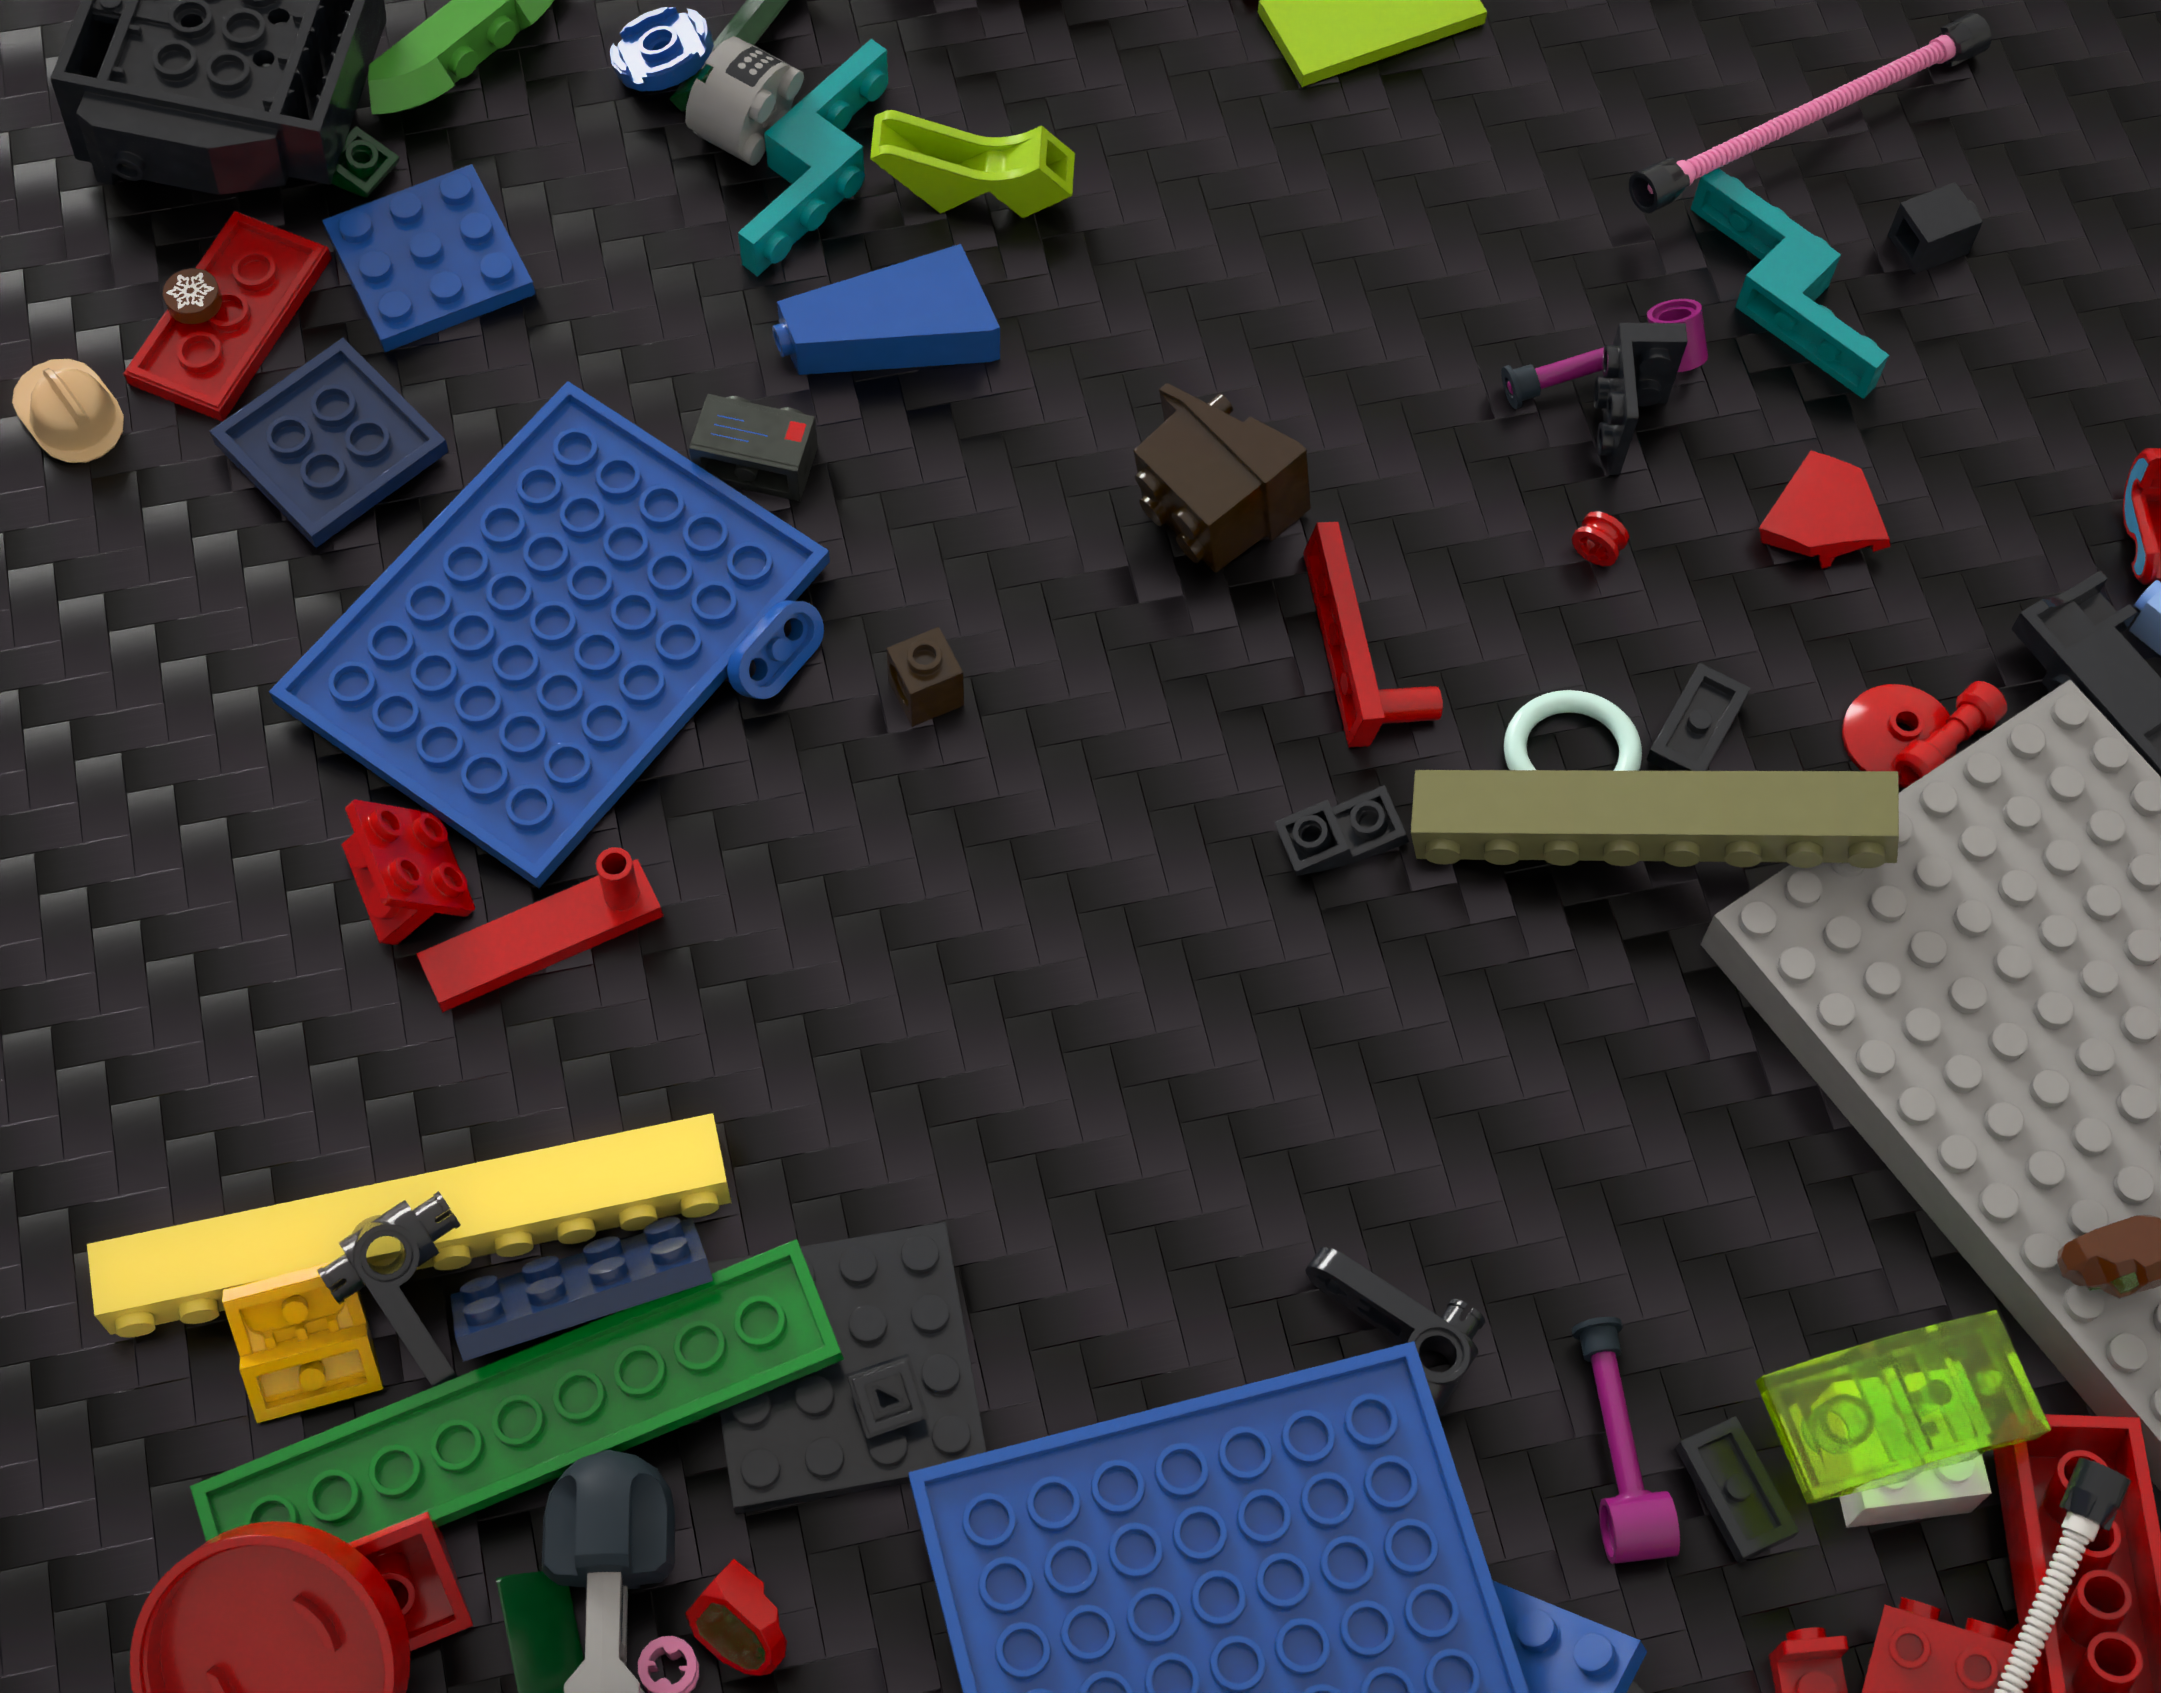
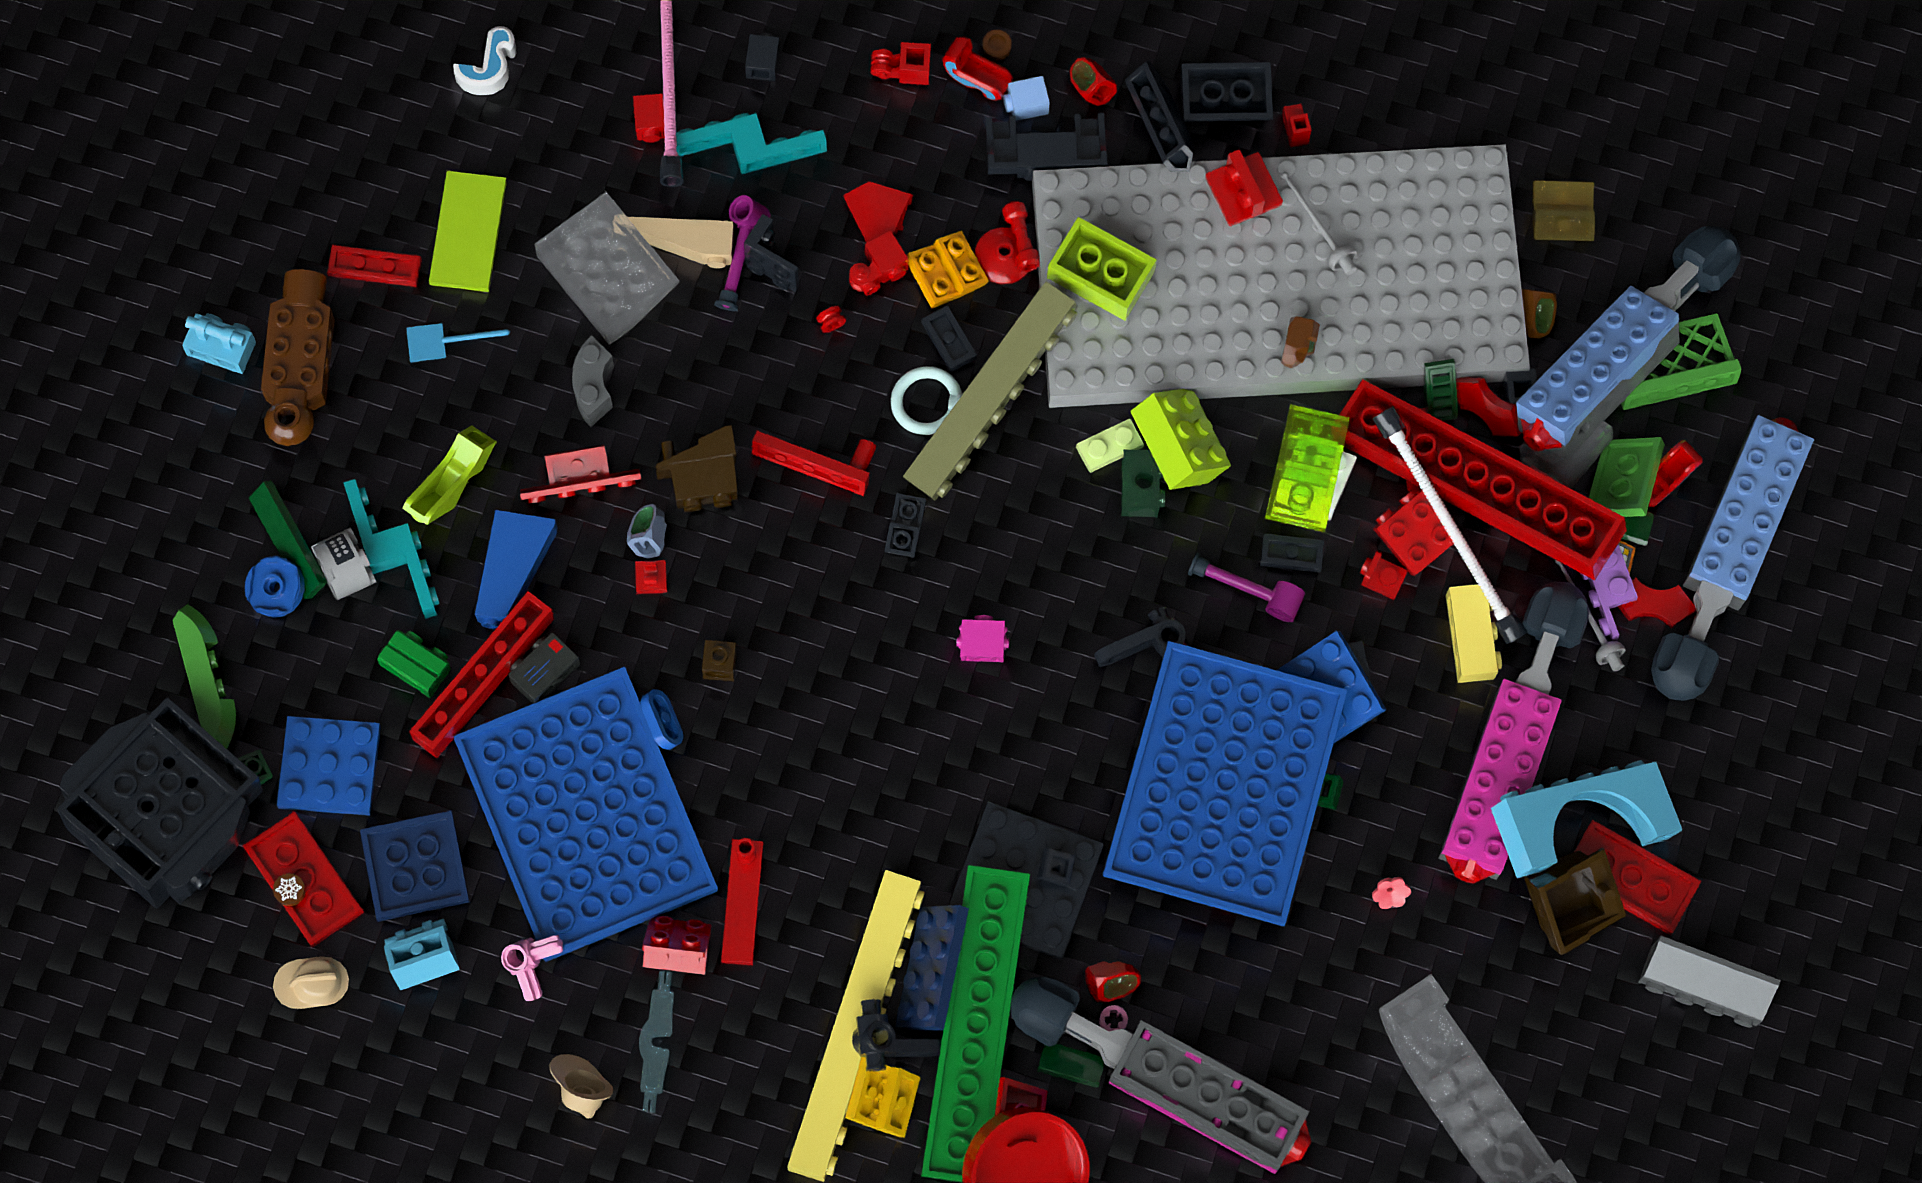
camera: 60 degrees left, 10 degrees up
none -> green brick [377,630,451,698]
none -> medium azure brick [384,919,460,990]
none -> dark azure piece [406,323,510,362]
none -> red brick [409,591,554,759]
none -> bright pink axle [501,935,563,1001]
none -> bracket [520,444,641,503]
none -> clear slope [534,192,679,345]
none -> tan piece [550,1054,613,1118]
none -> dark grey brick [572,335,614,427]
none -> tan slope [614,216,734,268]
none -> sand blue rock [627,504,667,559]
none -> red brick [633,94,665,142]
none -> red tile [635,560,667,594]
none -> clear light blue piece [639,971,674,1113]
none -> red brick [849,230,909,296]
none -> red brick [870,42,931,85]
none -> light orange slope [907,231,989,309]
none -> dark pink head [957,615,1009,662]
none -> lime brick [1047,217,1157,321]
none -> yellowish green plate [1076,418,1144,473]
none -> clear green brick [1121,449,1165,517]
none -> lime brick [1130,389,1231,490]

